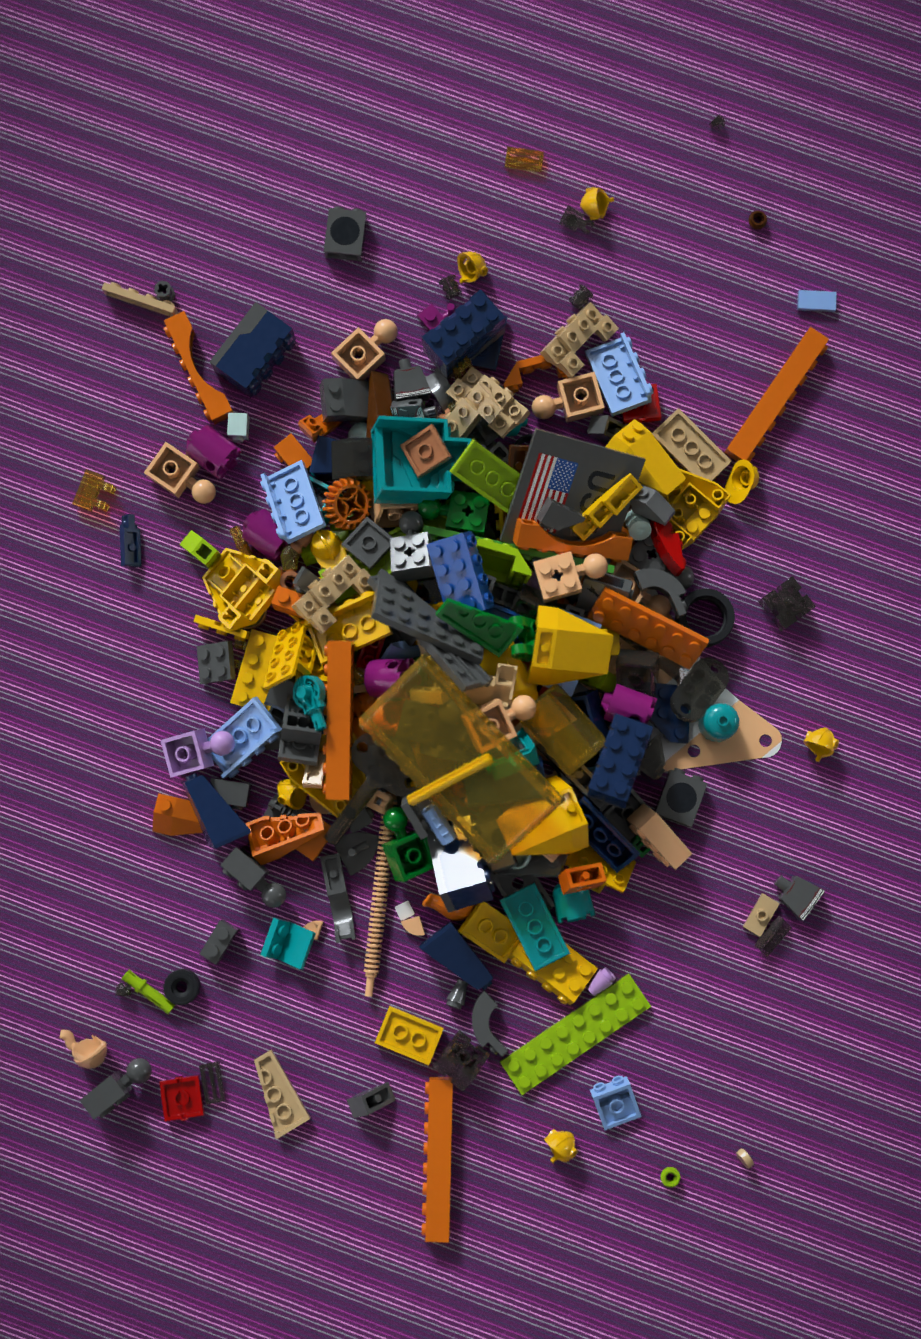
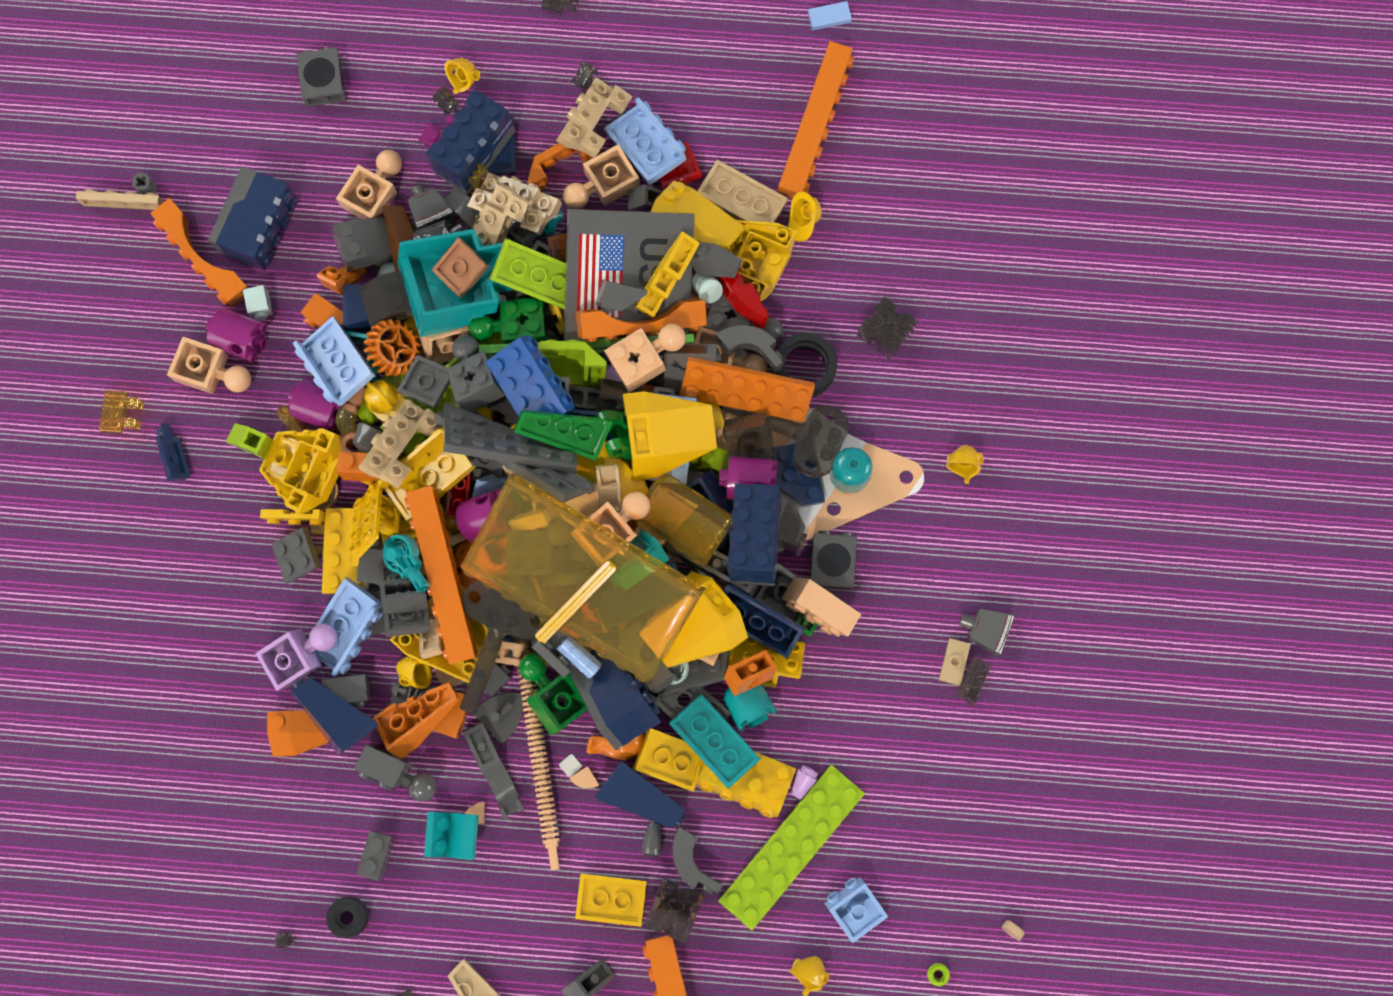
camera: 15 degrees left, 5 degrees down
lime pin [121,969,176,1015] -> none

